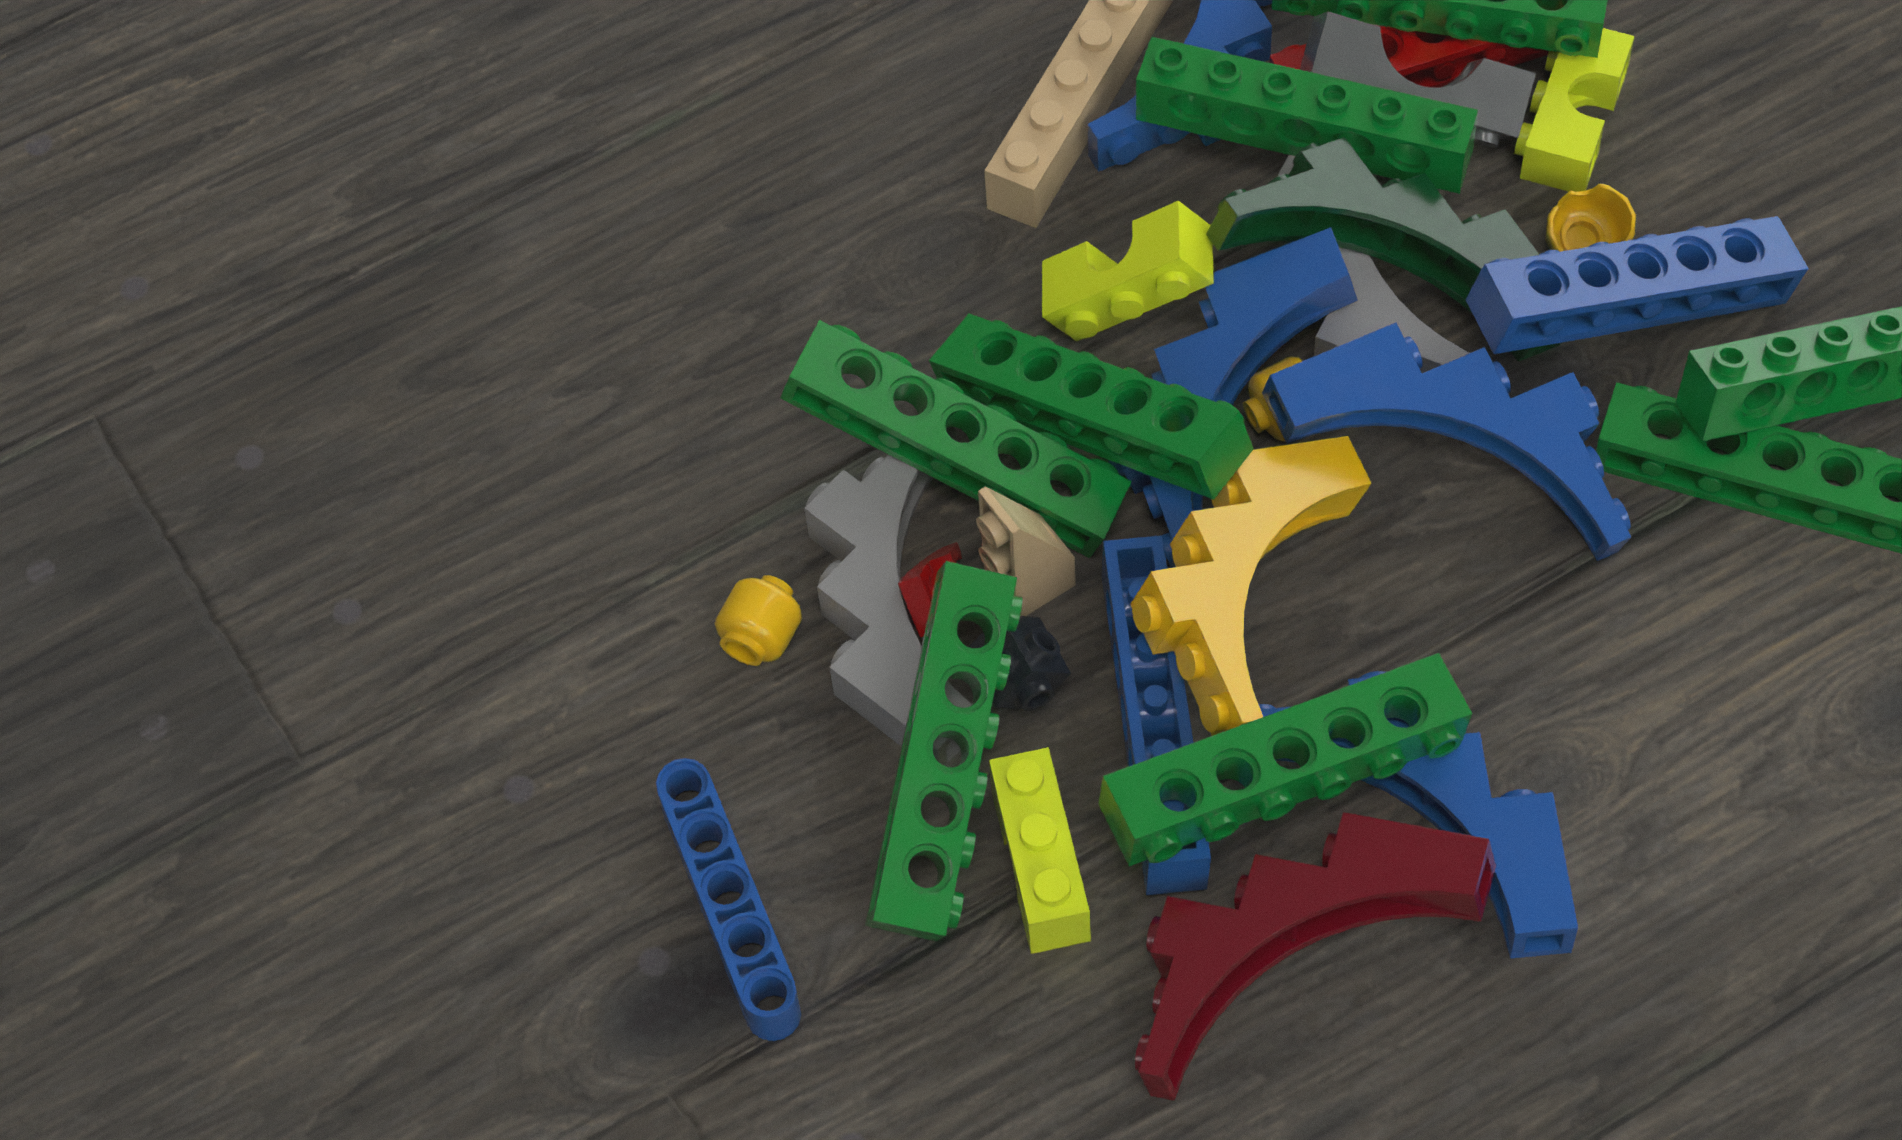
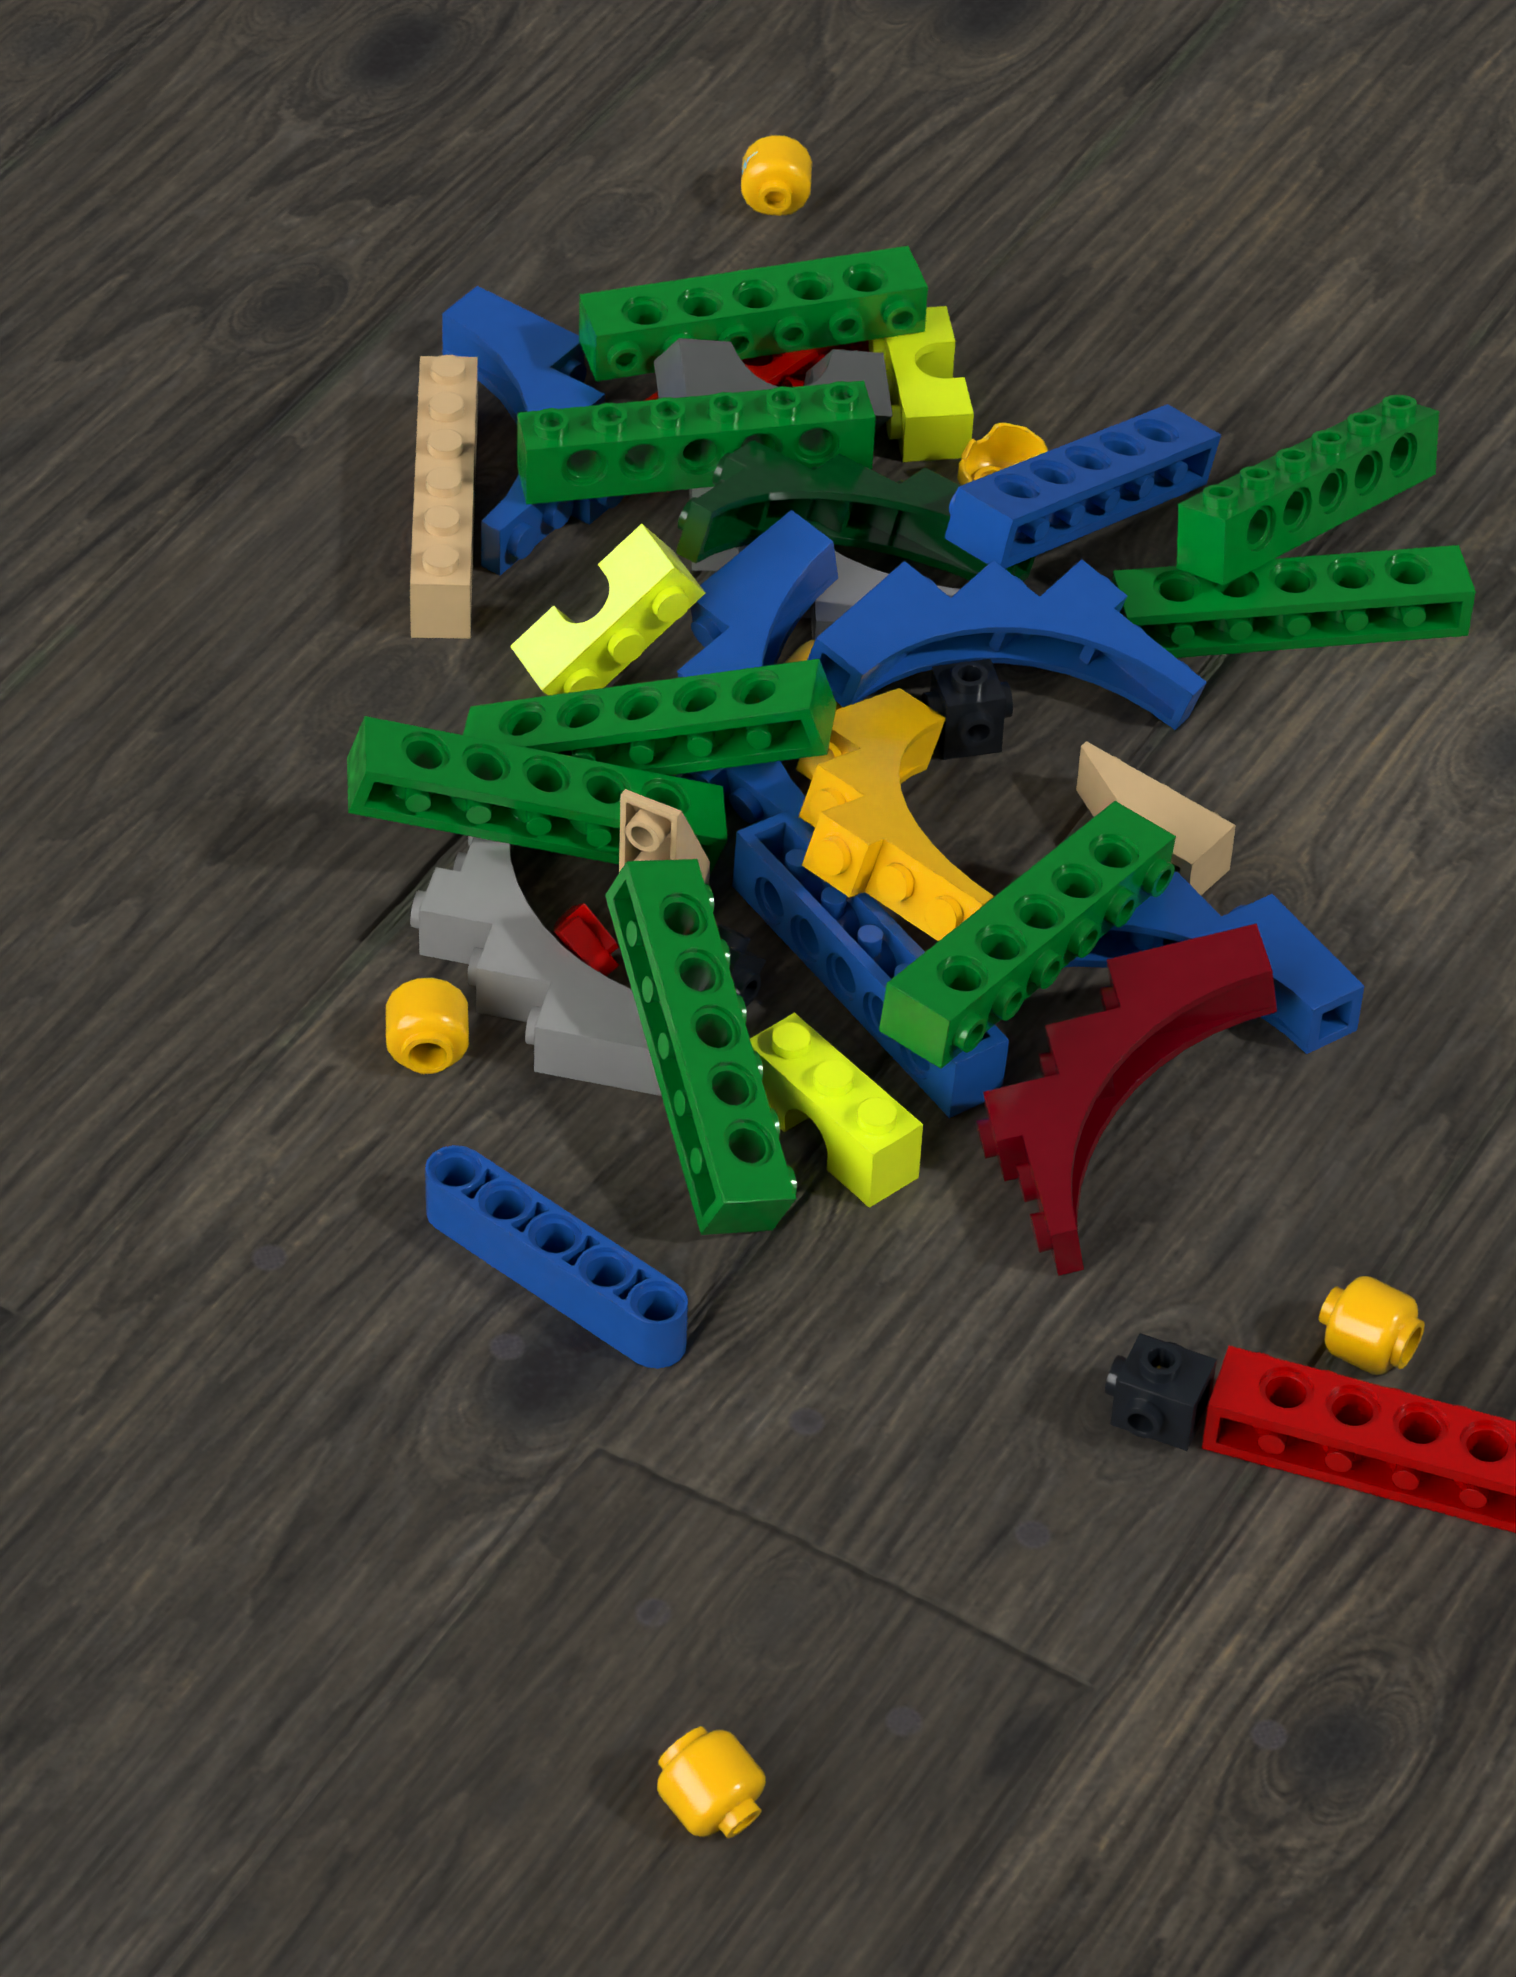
camera: 35 degrees left, 15 degrees down
none -> black brick [922,658,1013,760]
none -> tan slope [1076,741,1236,895]

